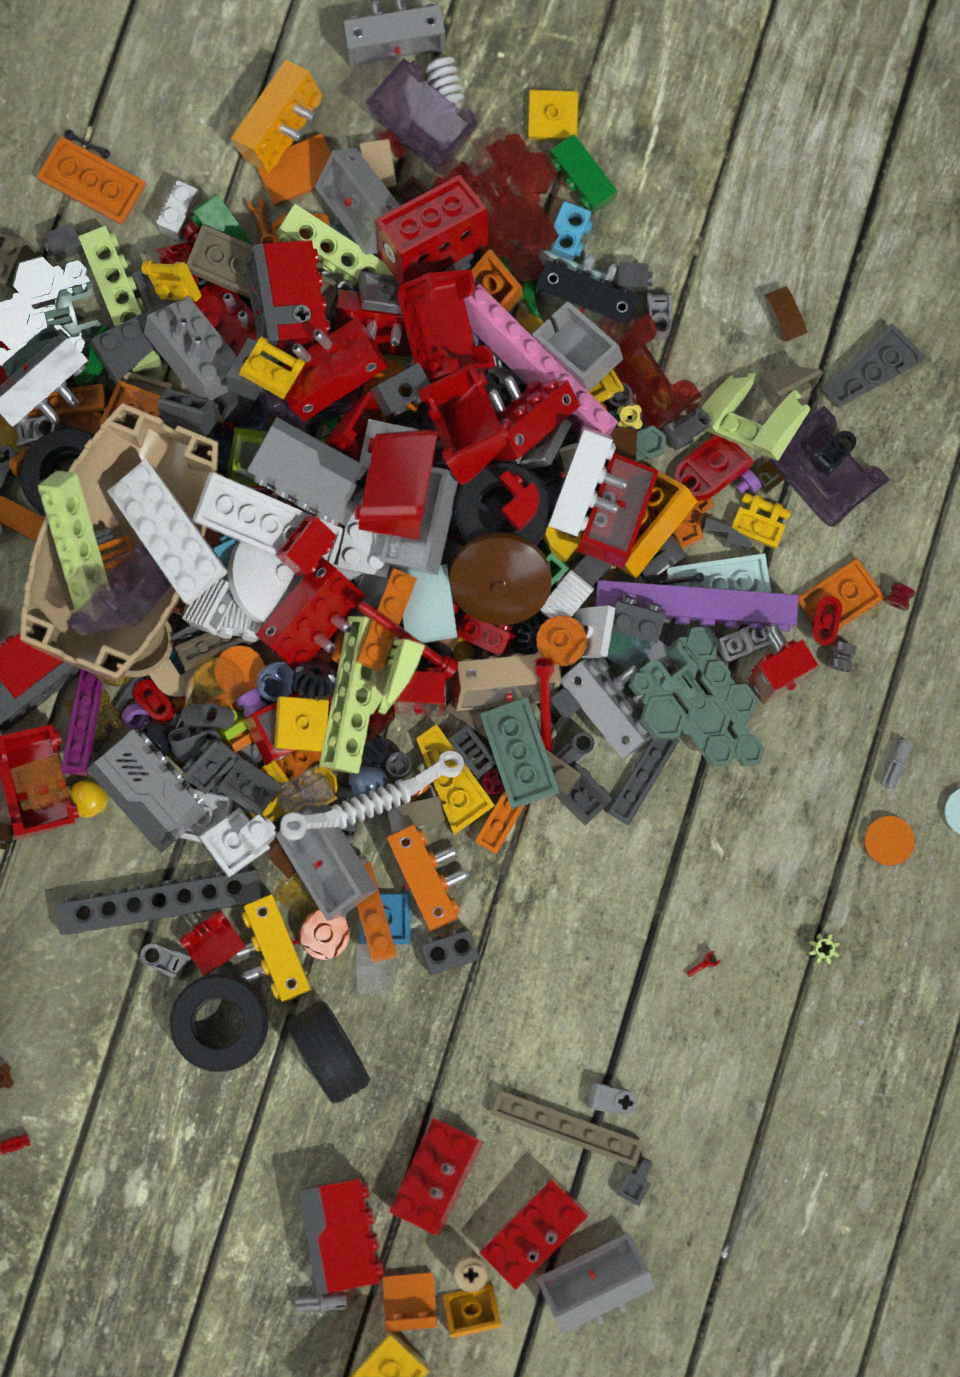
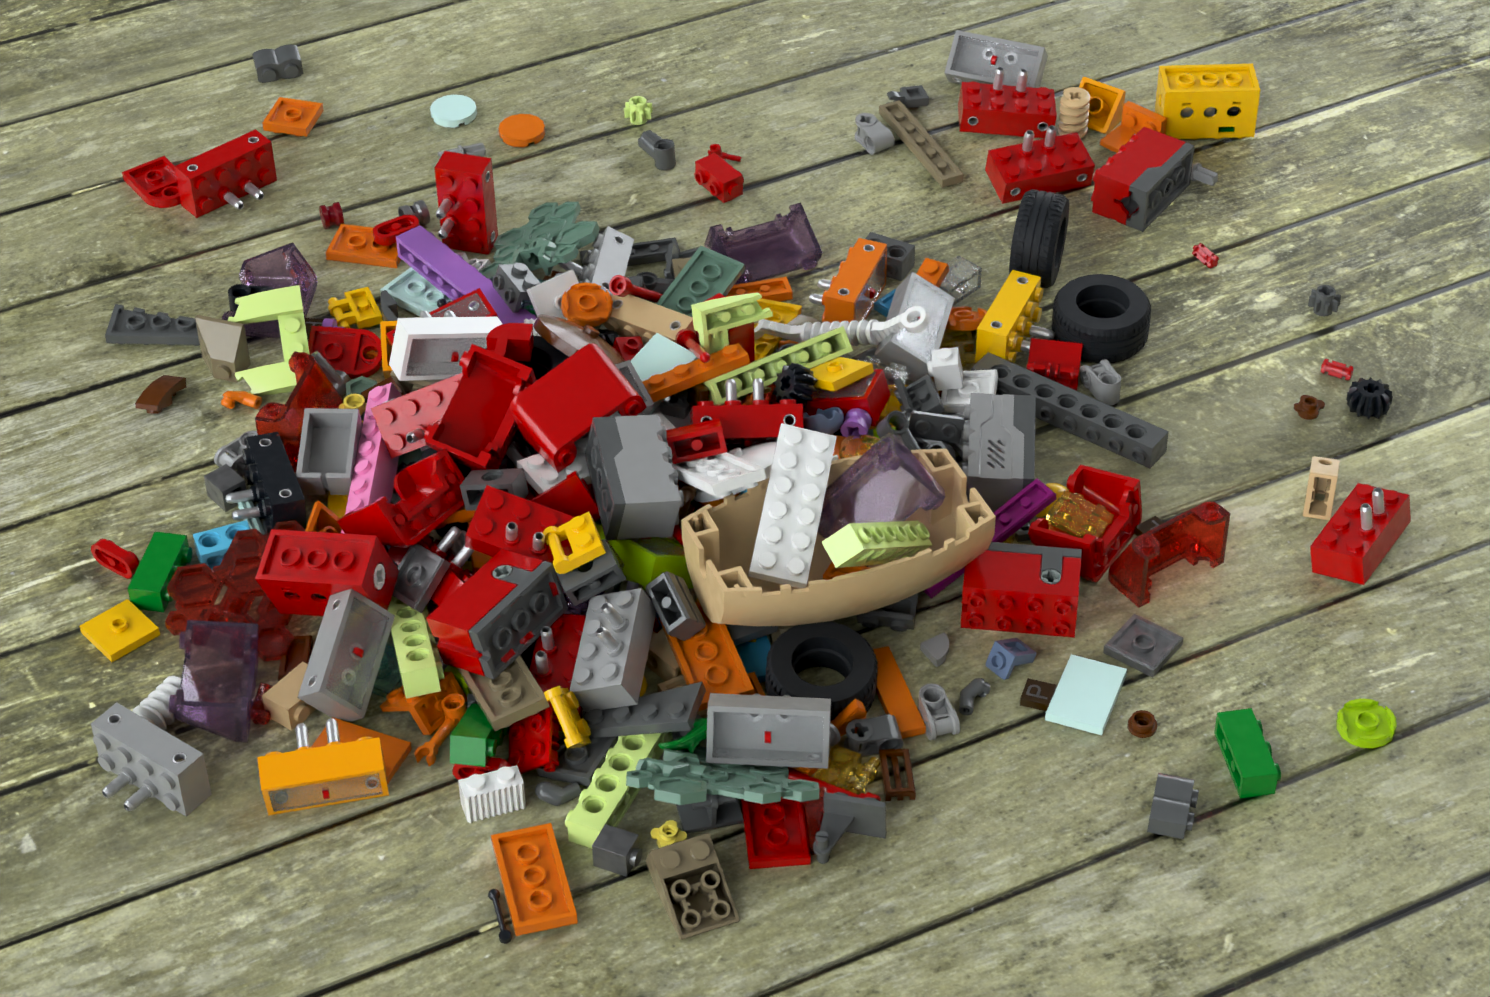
camera: 130 degrees left, 40 degrees down
none -> red plate [91,538,139,579]
none -> orange arm [221,391,262,409]
none -> dark grey arm [535,781,581,806]
none -> dark grey piece [638,130,676,170]
none -> red brick [694,153,744,203]
none -> clear purple windscreen [704,203,823,285]
none -> piece [1192,243,1219,269]
none -> dark grey gear [1308,285,1341,317]

